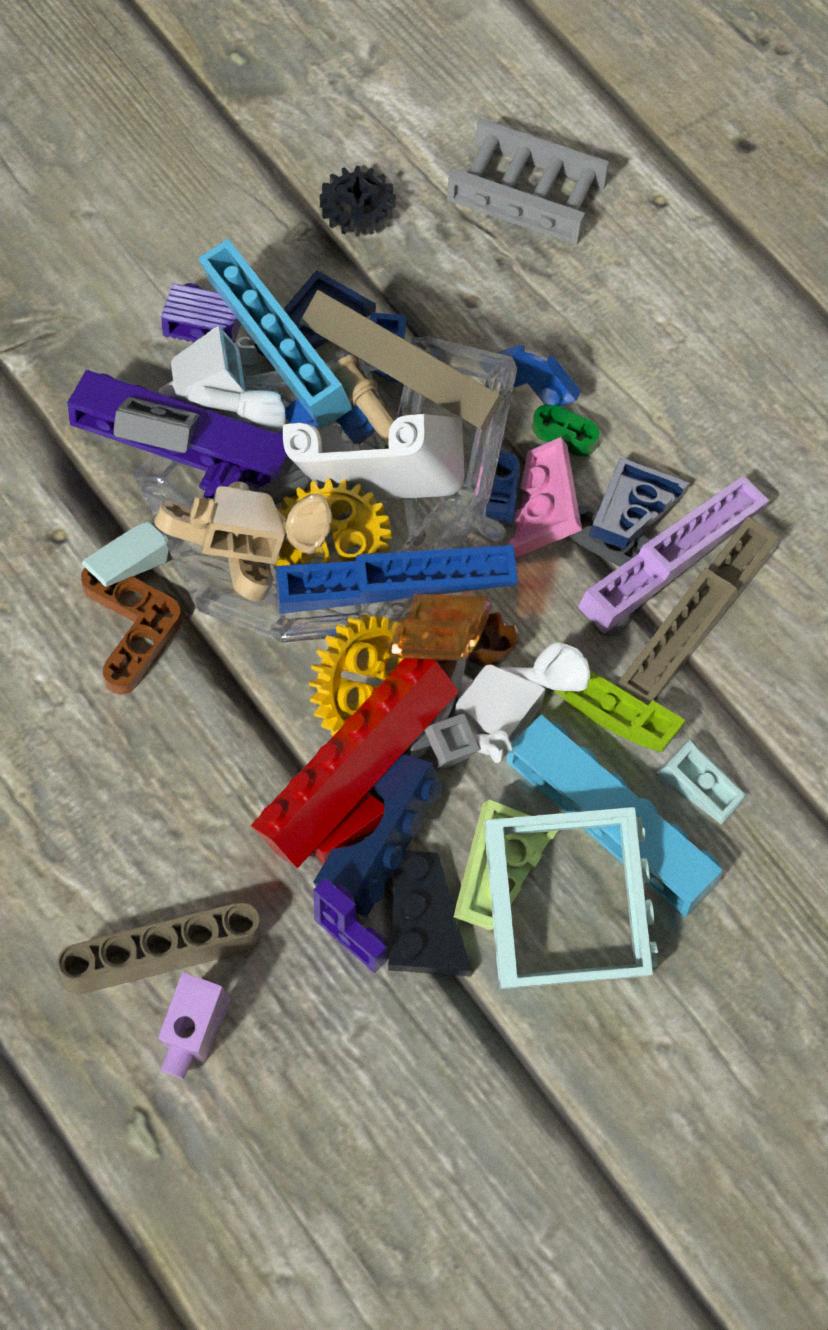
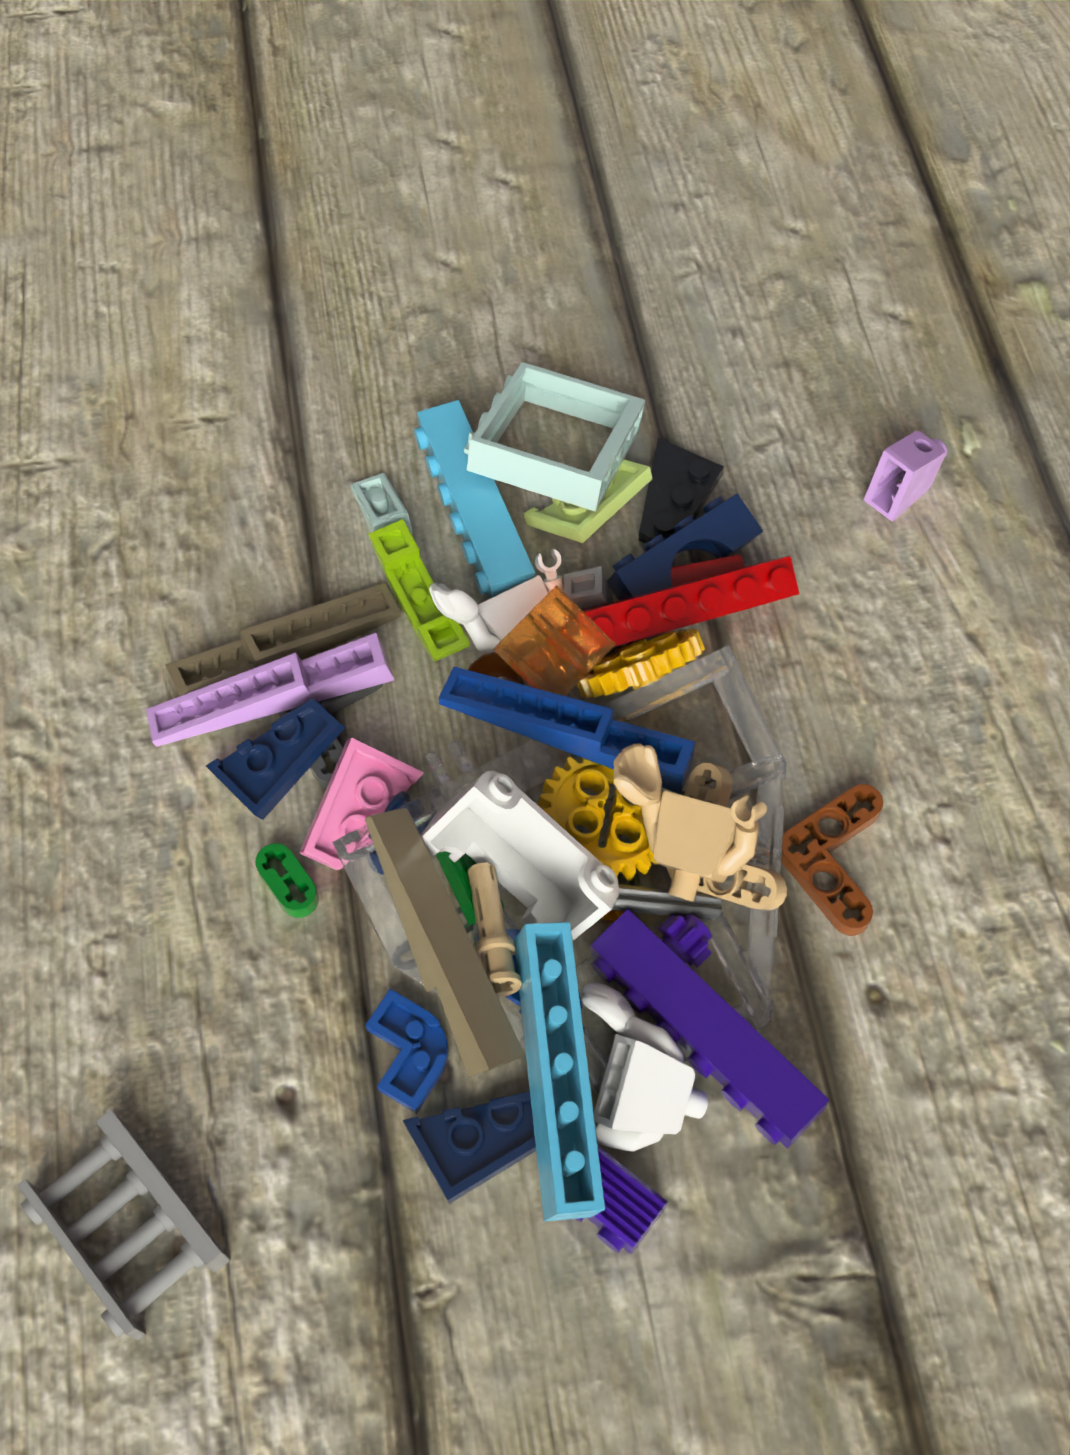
camera: 150 degrees left, 0 degrees up
dark tan beam [57,902,261,994] -> none
light aqua slope [82,521,170,587] -> none
slope [113,397,200,453] -> none
dark purple plate [313,878,387,973] -> none
black gear [320,166,396,237] -> none
blue plate [480,345,581,406] -> none

